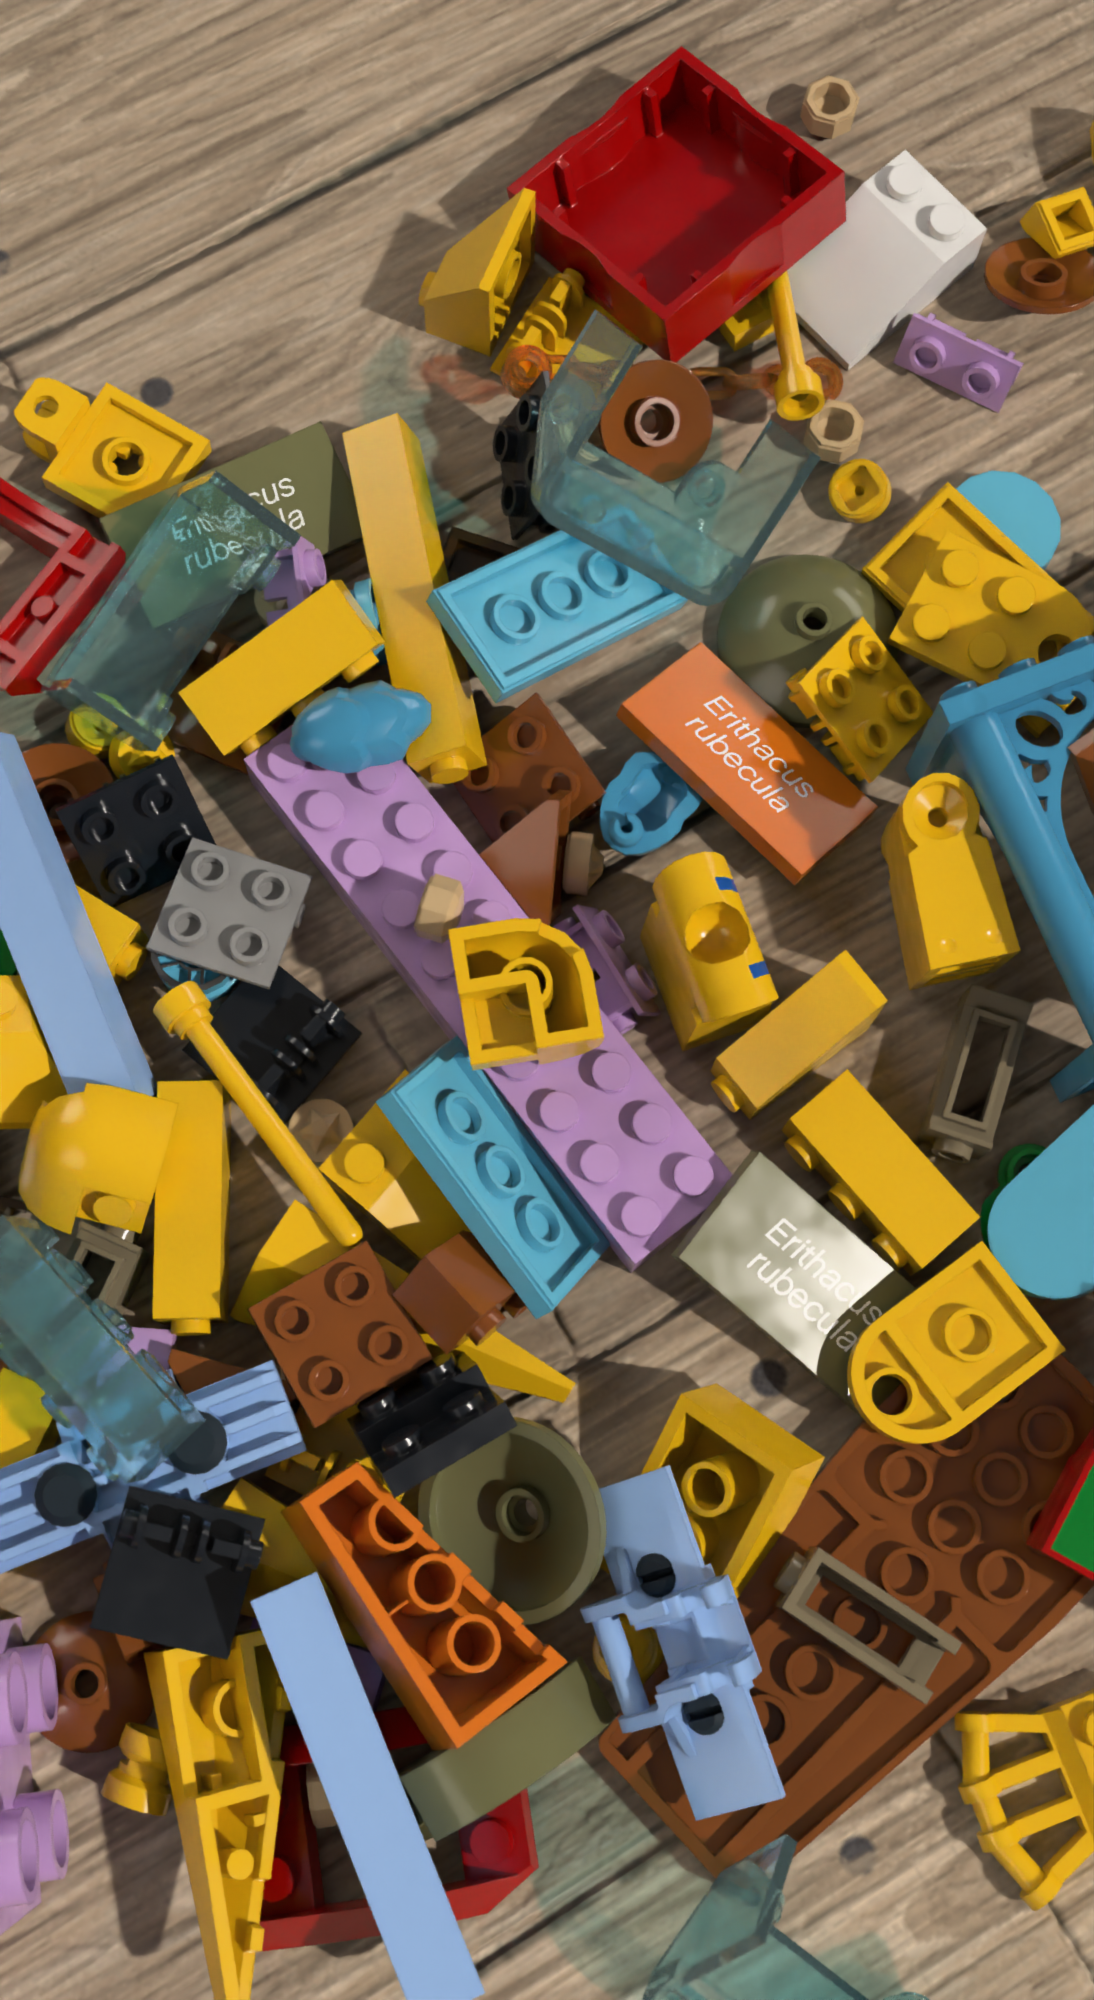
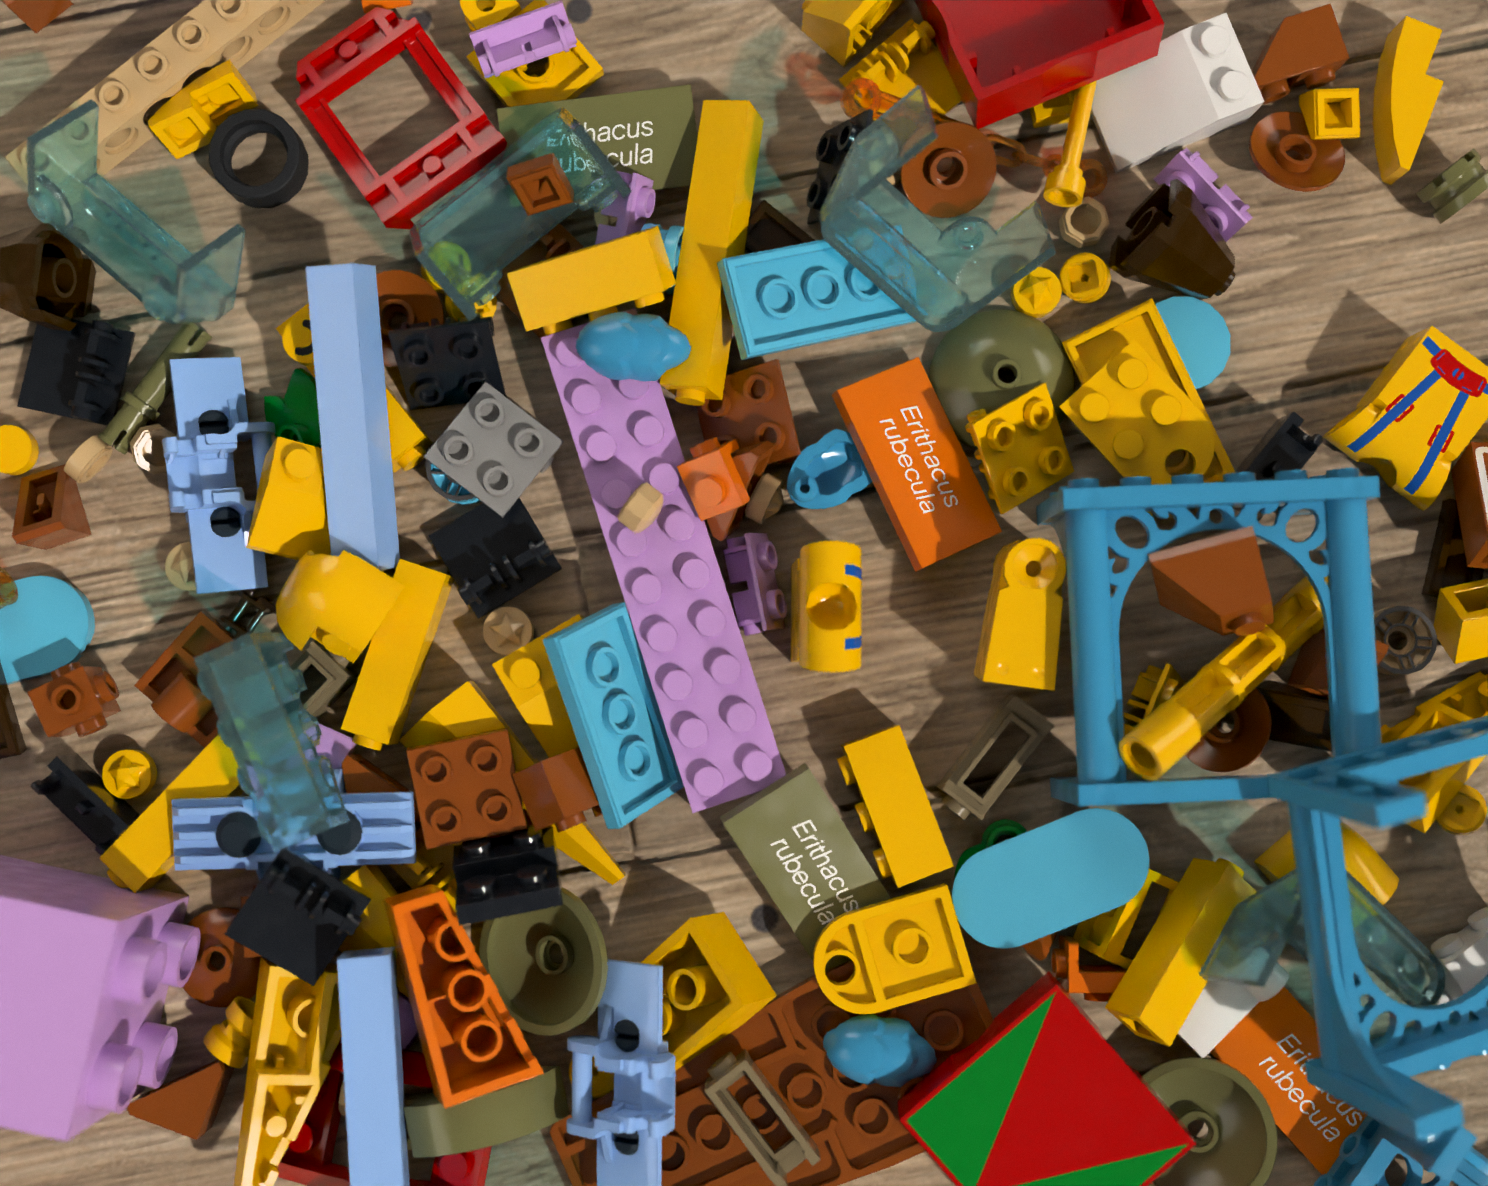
camera: 20 degrees right, 10 degrees up
yellow piece [153,981,363,1247] -> none
yellow brick [448,918,604,1071] -> none
yellow slope [710,950,888,1120] -> none
none -> dark orange slope [127,1059,234,1140]
none -> lavender hinge [469,0,577,79]
none -> dark orange tile [506,152,574,216]
none -> orange bracket [676,437,750,521]
none -> dark azure arm [823,1014,937,1087]
none -> yellow tile [1011,267,1062,318]
none -> dark brown cone [1109,179,1235,300]
none -> dark orange slope [1252,3,1350,104]

